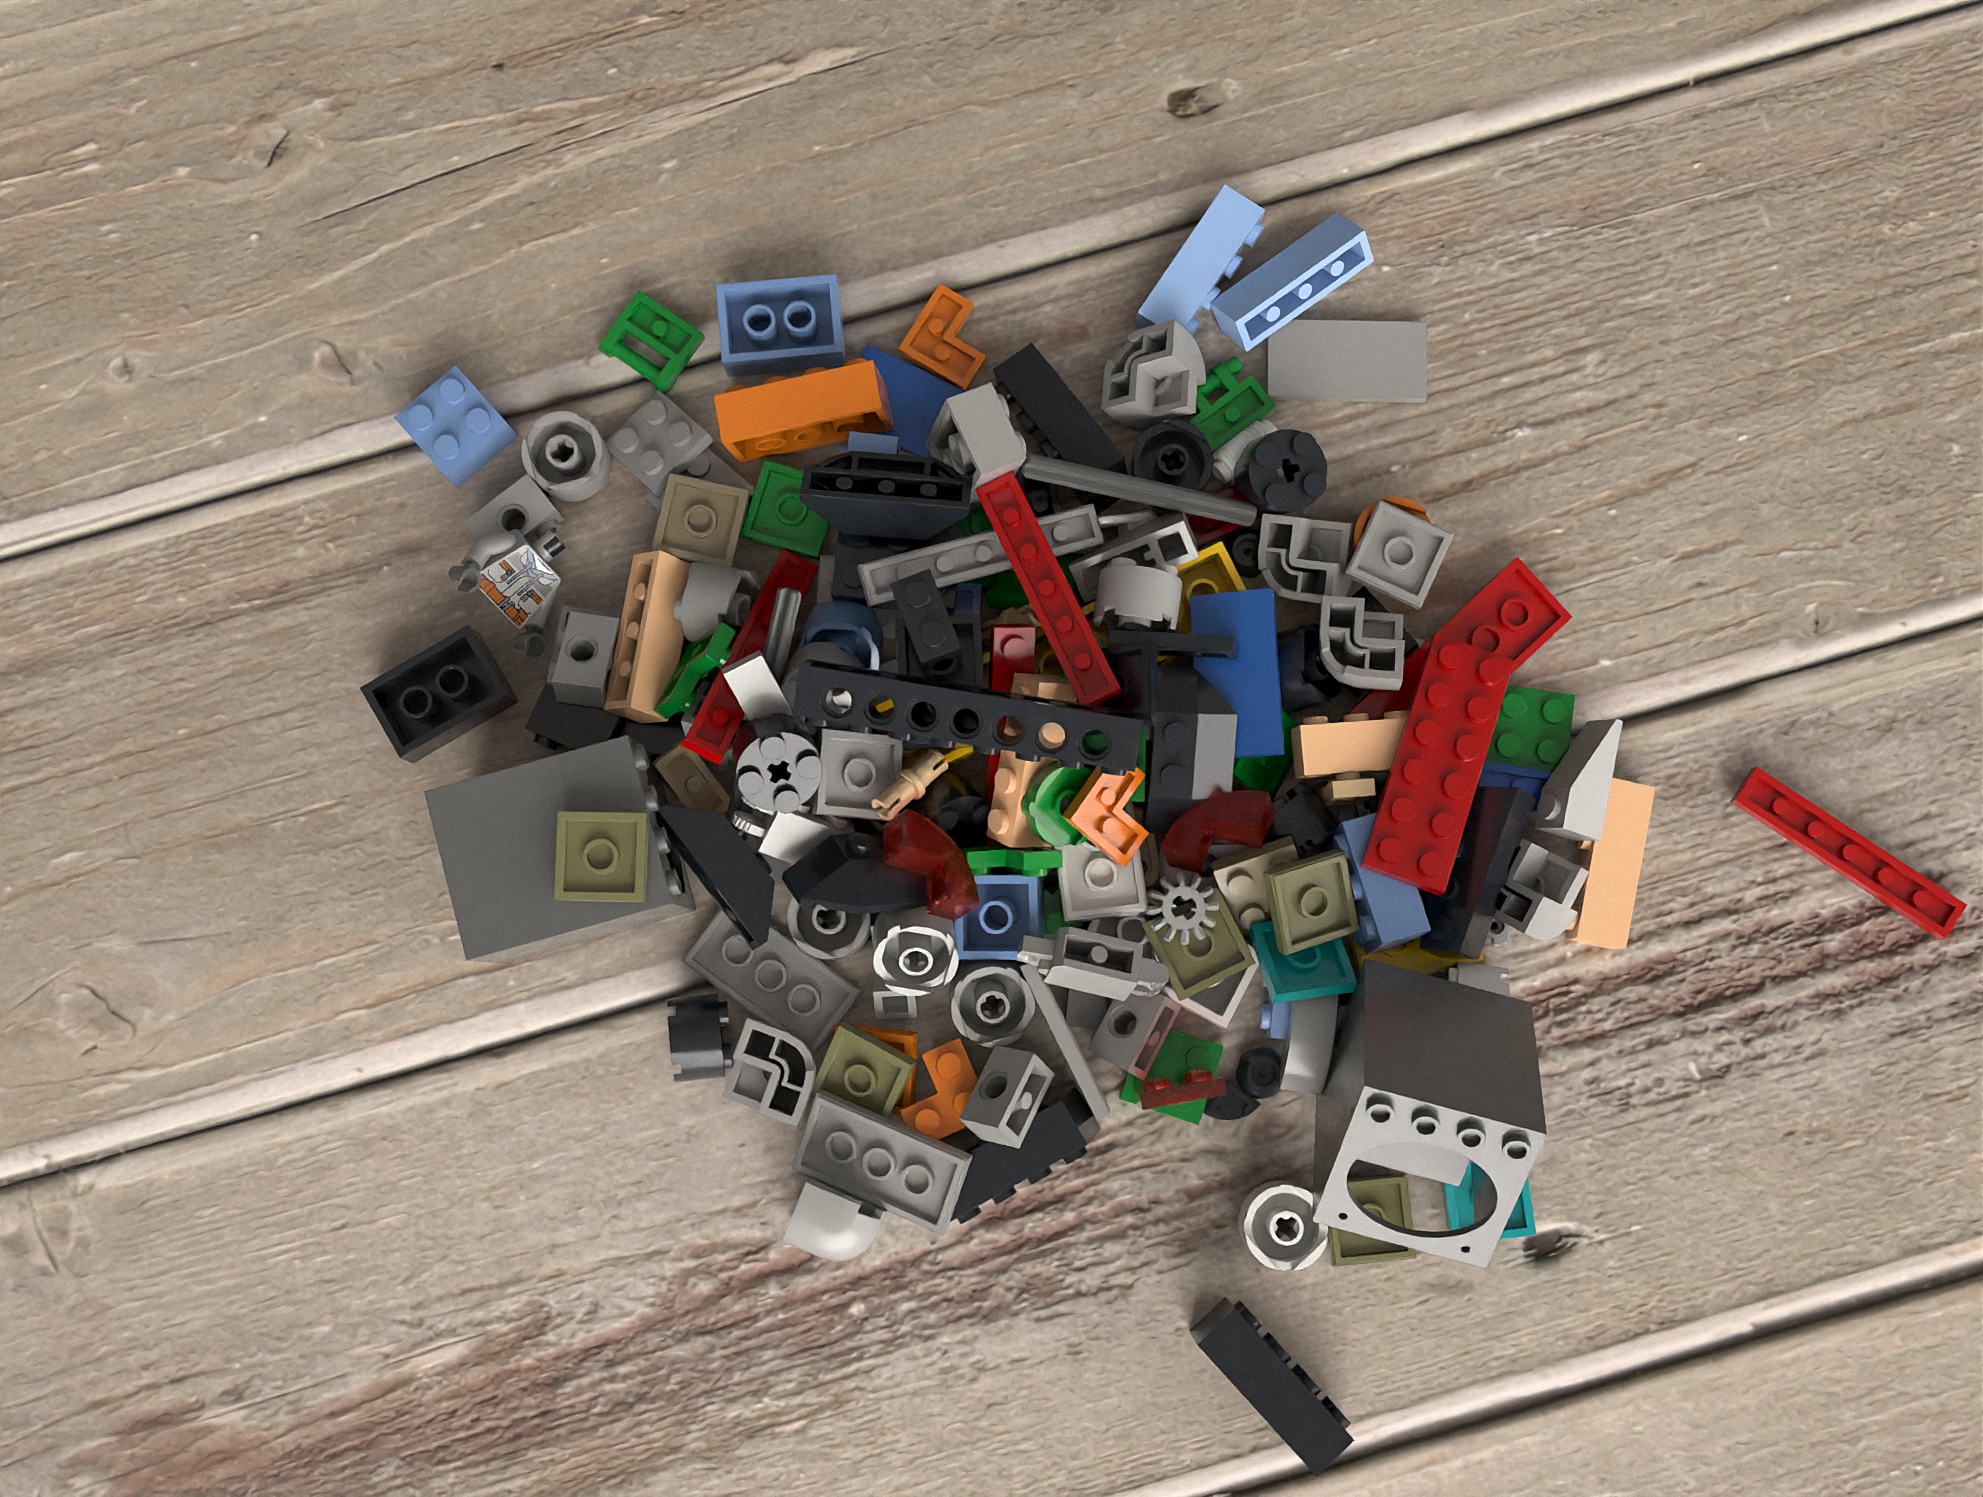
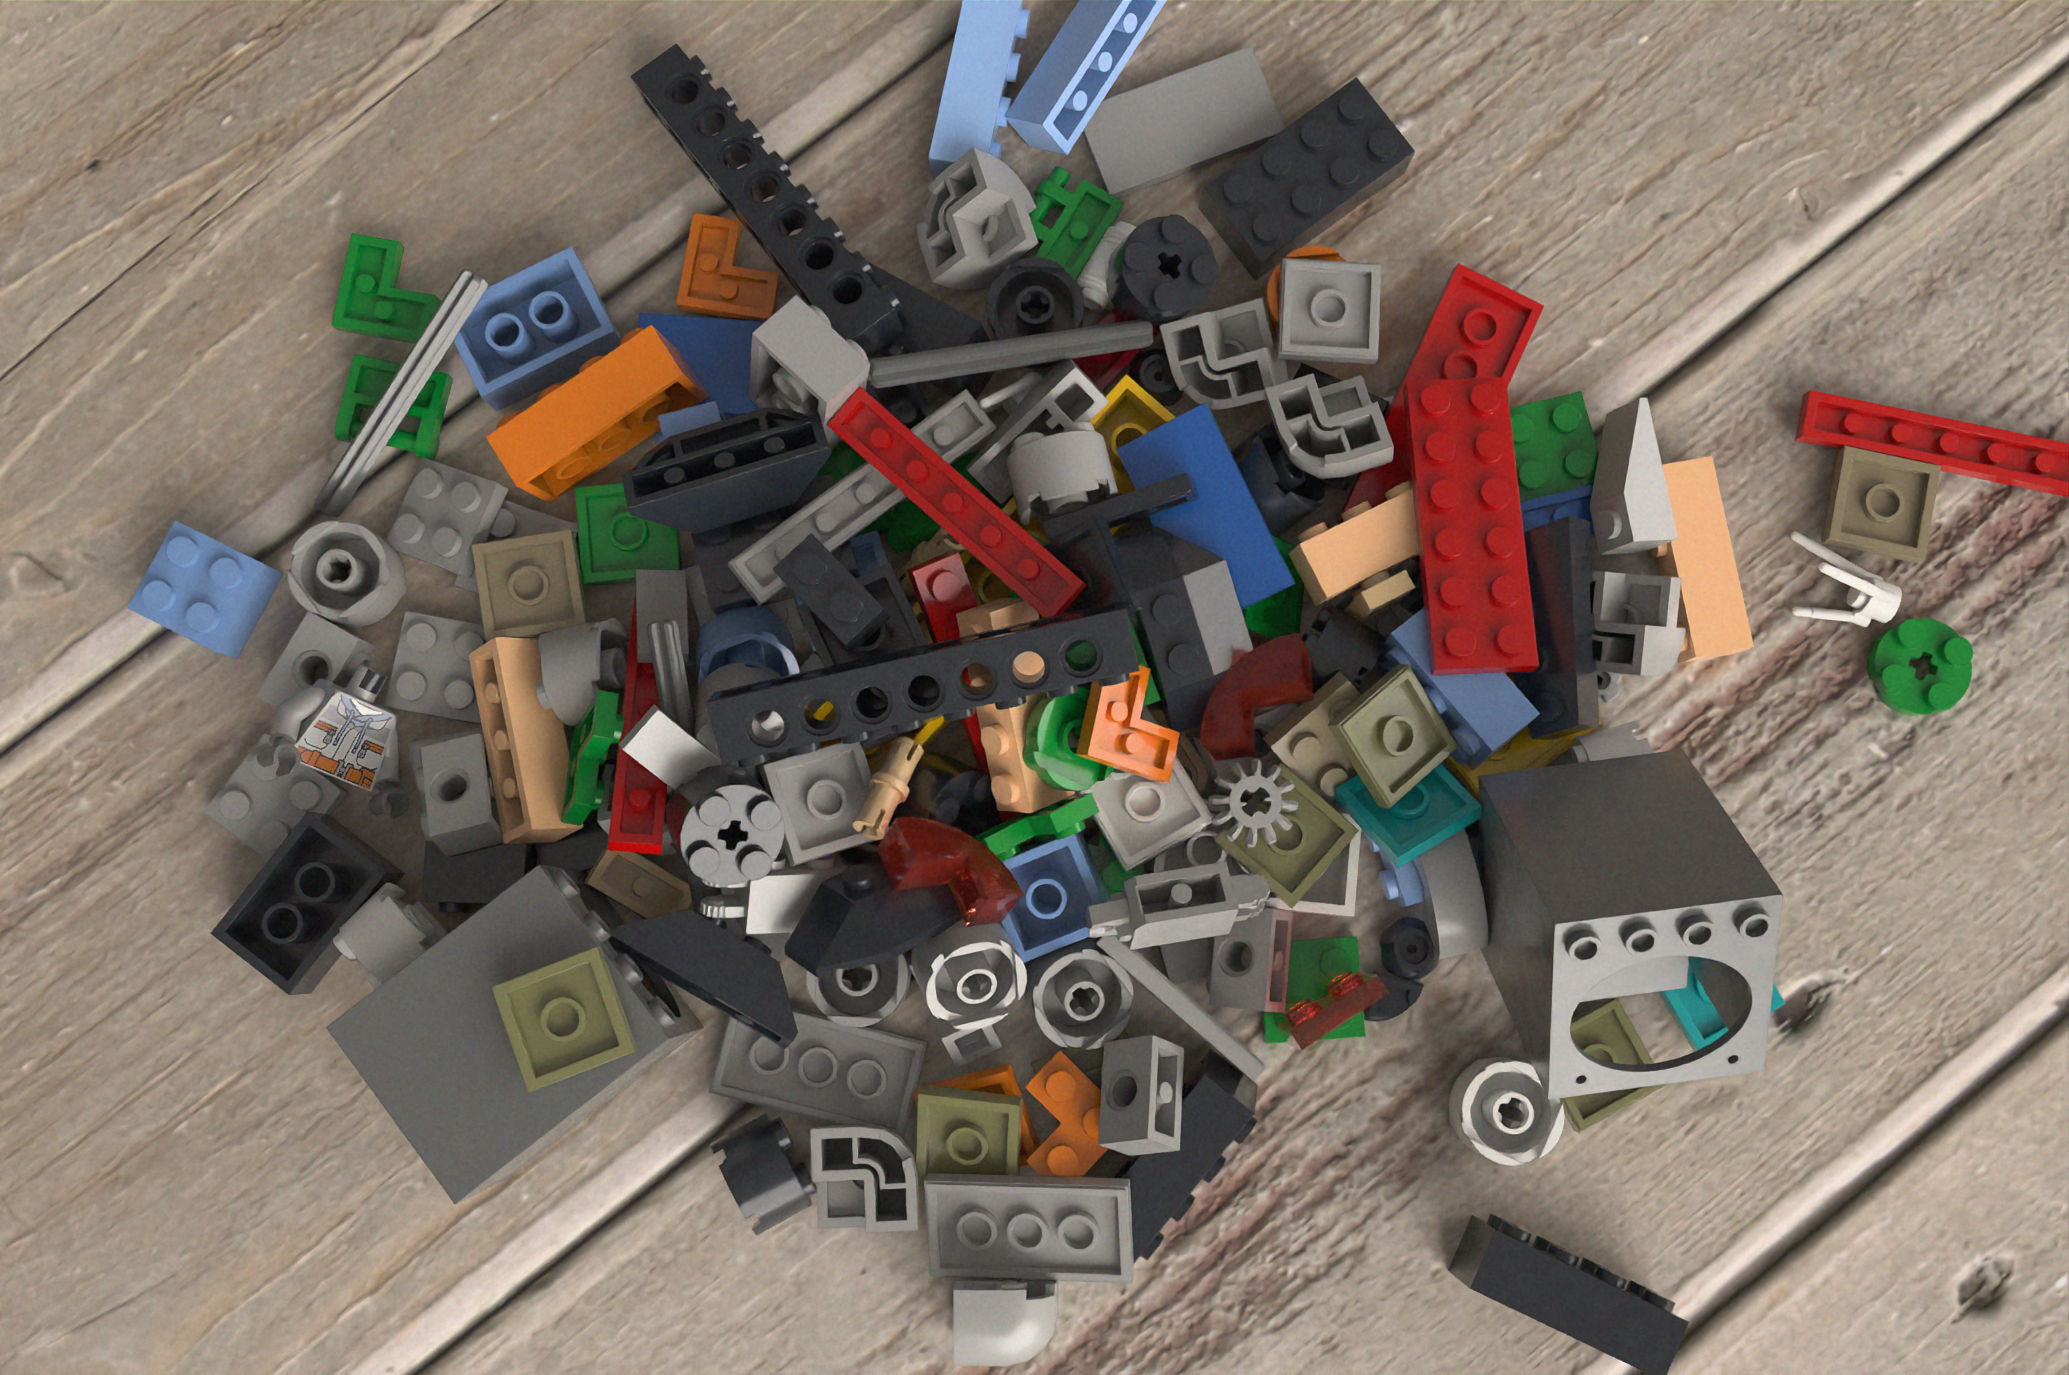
camera: 25 degrees left, 0 degrees up
none -> light grey plate [203,733,349,861]
none -> axle [314,268,488,517]
none -> green plate [331,233,441,344]
none -> white brick [333,883,449,989]
none -> light grey plate [384,611,487,725]
none -> black brick [630,43,904,357]
none -> light grey tile [635,570,689,663]
none -> black brick [1198,77,1415,281]
none -> white plant [1790,531,1902,627]
none -> dark tan plate [1822,446,1941,563]
none -> green plate [1867,618,1974,717]

